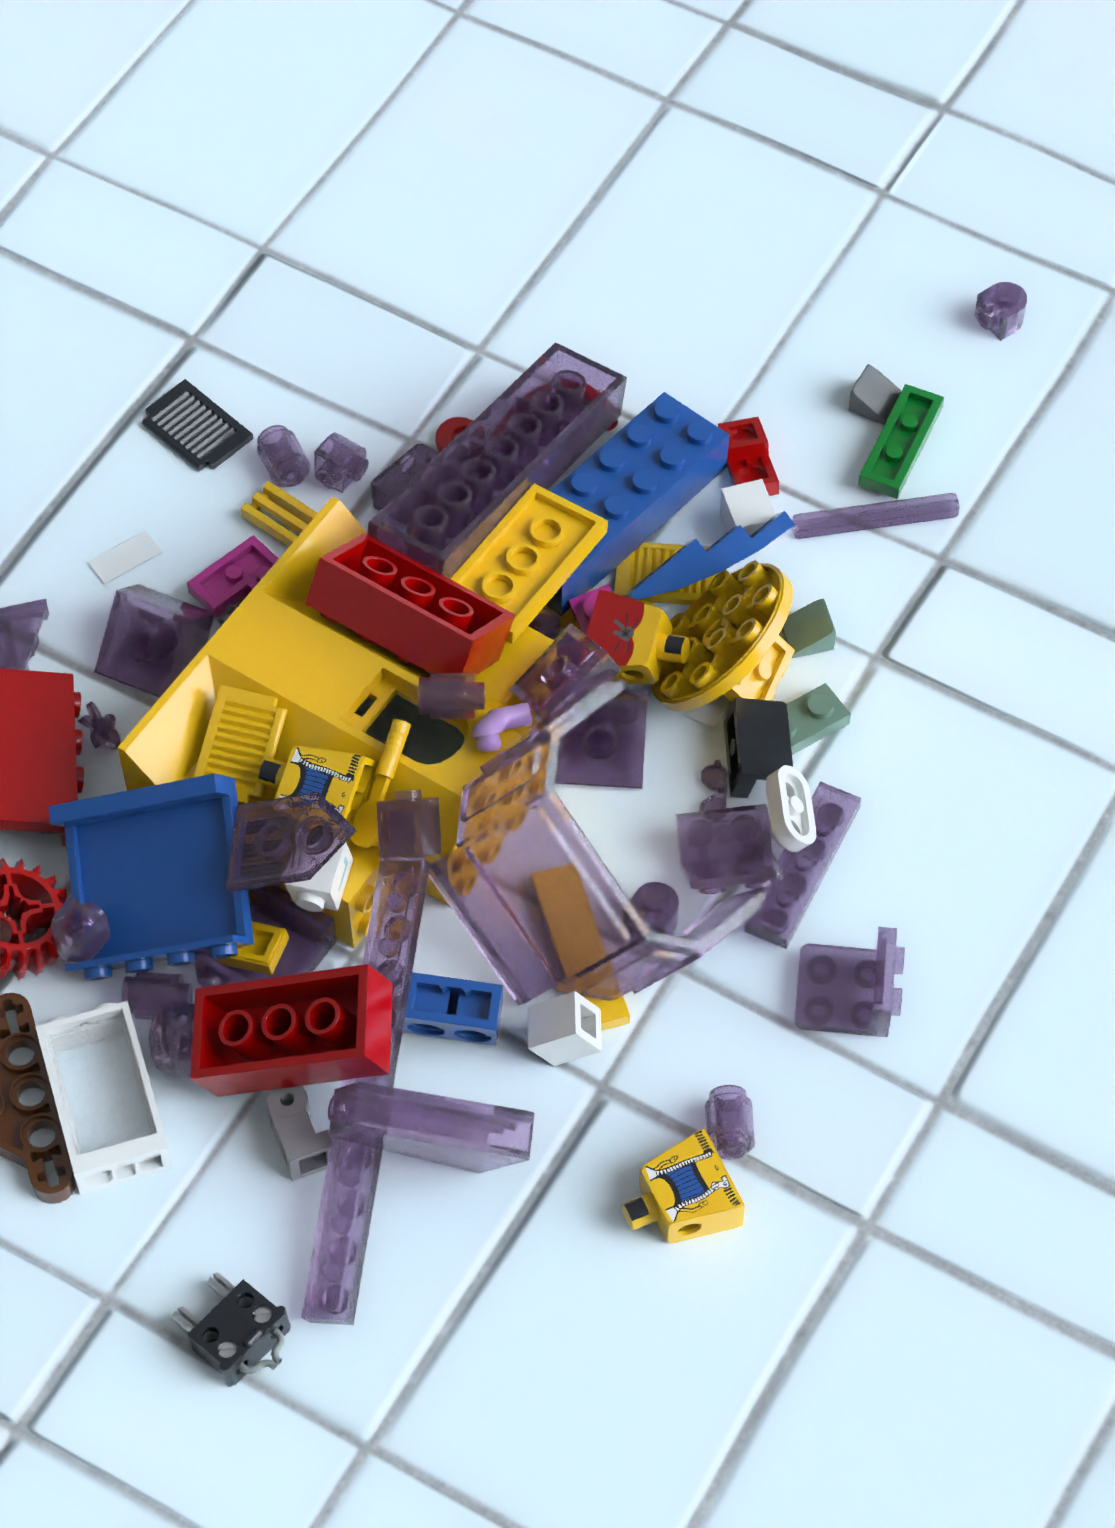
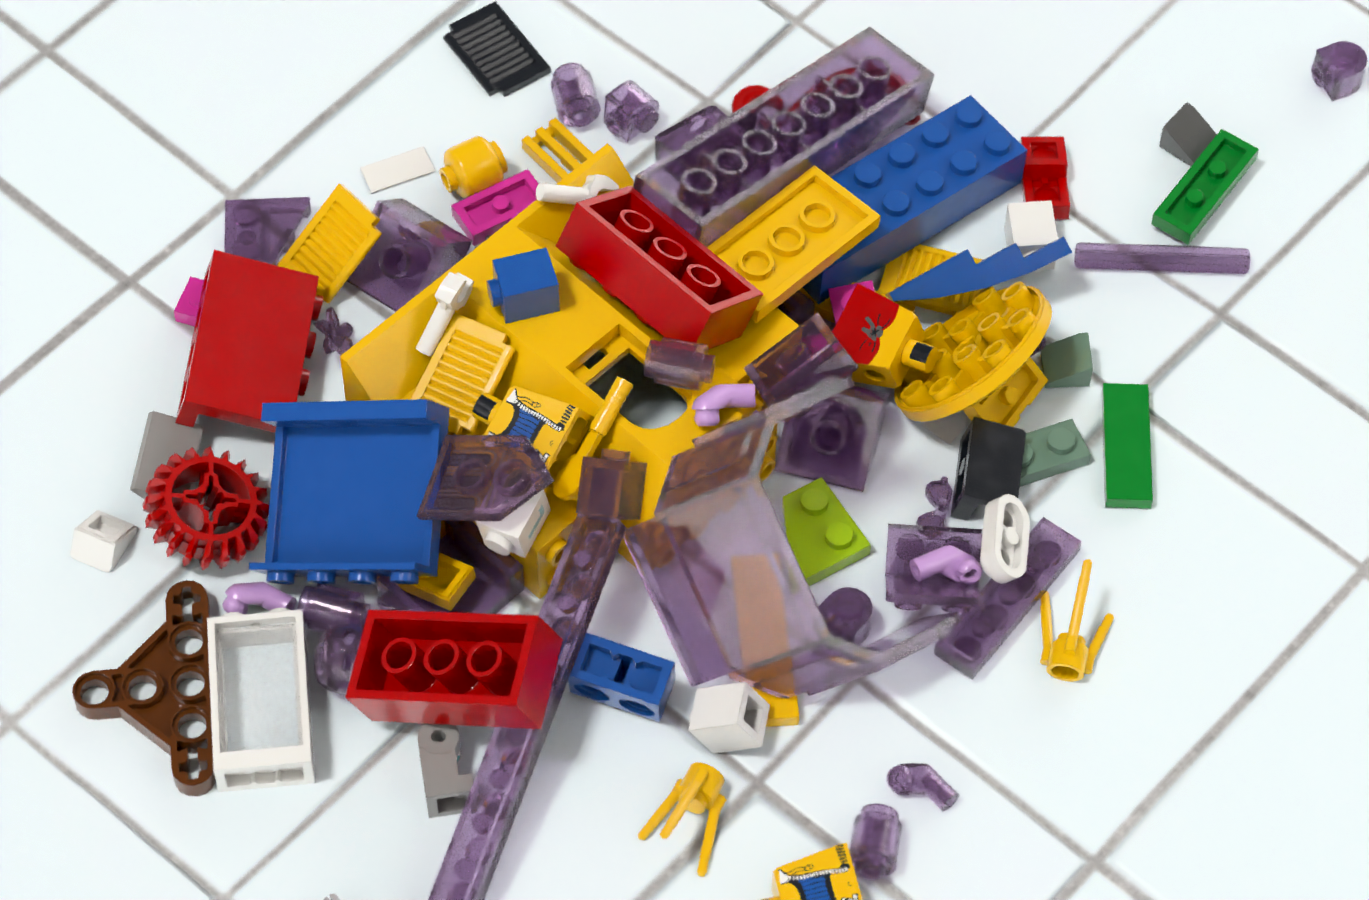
camera: 10 degrees right, 0 degrees up
clear purple plate [51,896,111,963] -> none
clear purple slope [328,1082,535,1173] -> none
clear purple bracket [795,927,905,1037] -> none
none -> lavender arm [222,582,296,614]
none -> yellow window [277,183,382,304]
none -> white bar [415,272,474,357]
none -> yellow head [439,136,508,199]
none -> blue brick [486,247,560,324]
none -> white bar [536,174,619,205]
none -> yellow plant [638,762,726,877]
none -> lime wing [782,477,871,594]
none -> clear purple arm [886,763,959,811]
none -> lavender arm [909,545,982,585]
none -> yellow plant [1040,559,1114,682]
none -> green tile [1101,383,1153,509]

